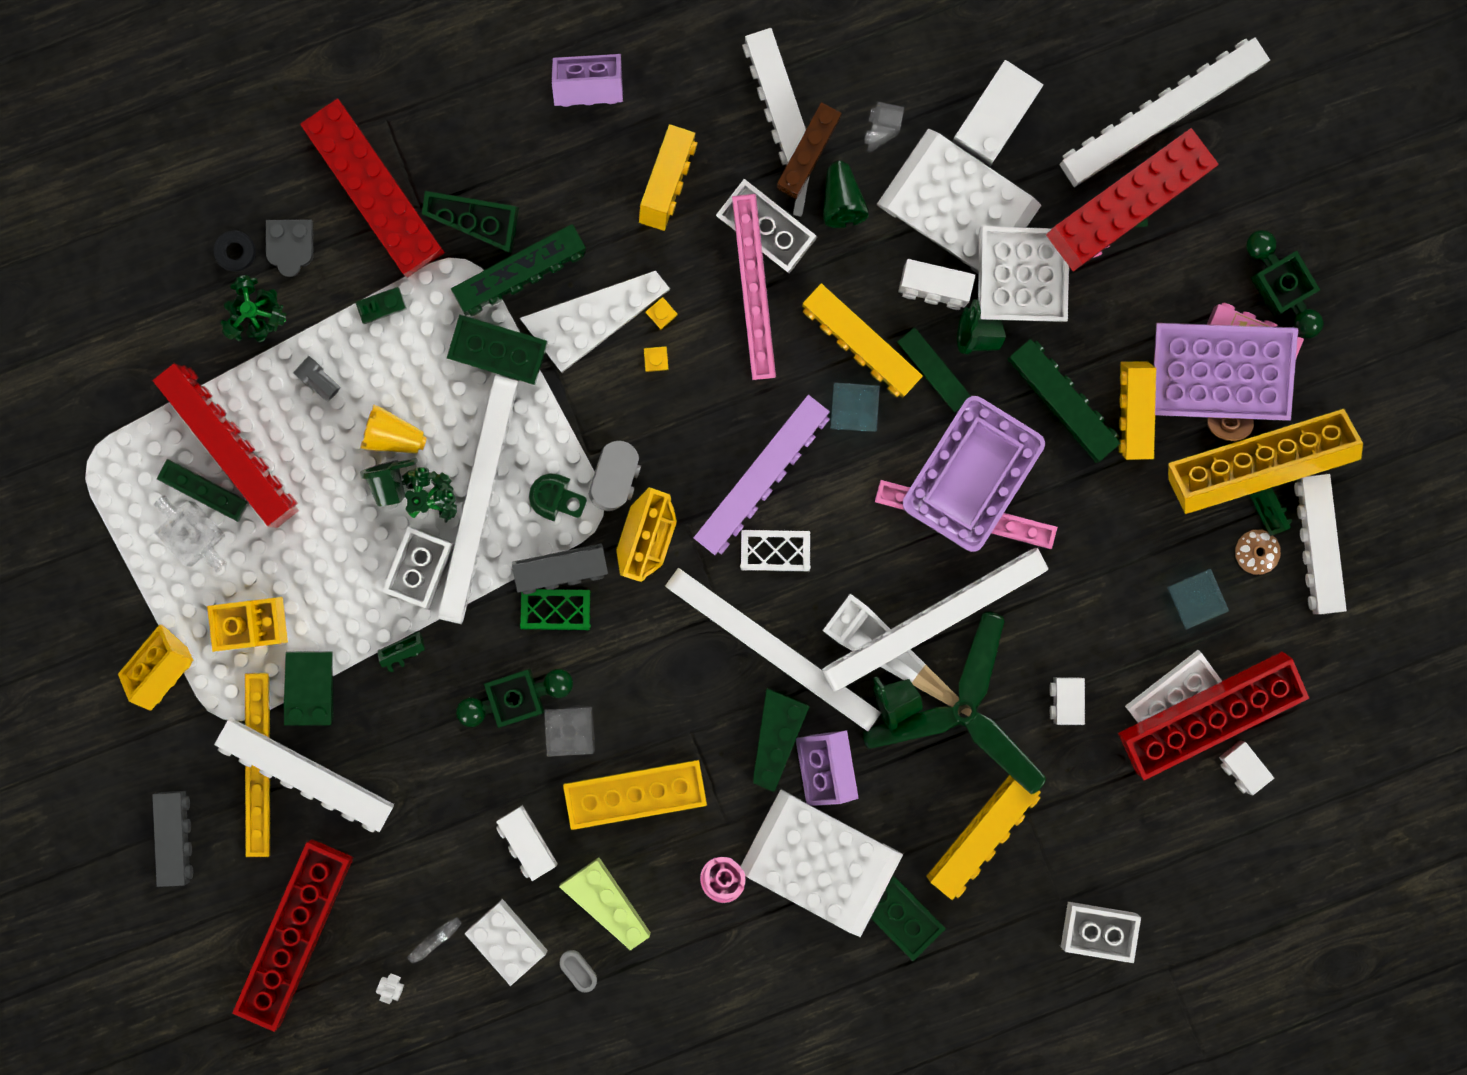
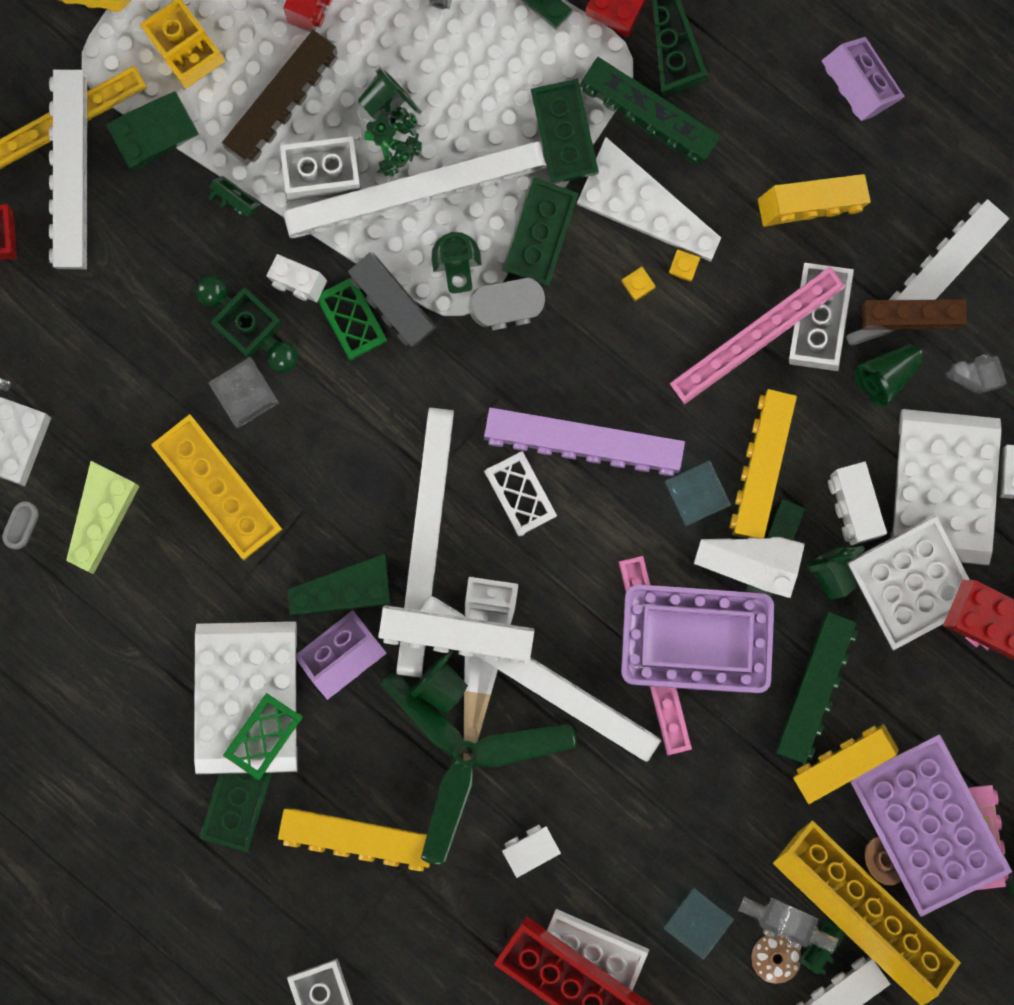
camera: 55 degrees right, 5 degrees down
yellow cone [360,405,427,453] -> none
white brick [496,805,558,881] -> none
yellow wedge [616,487,677,582] -> none
bright pink cone [700,857,745,903] -> none
none -> dark brown brick [222,29,338,166]
none -> green window [223,693,303,781]
none -> white brick [267,254,327,302]
none -> white brick [378,605,534,665]
none -> dark green plate [501,177,579,287]
none -> white wedge [694,537,804,598]
none -> clear brick [738,896,839,953]

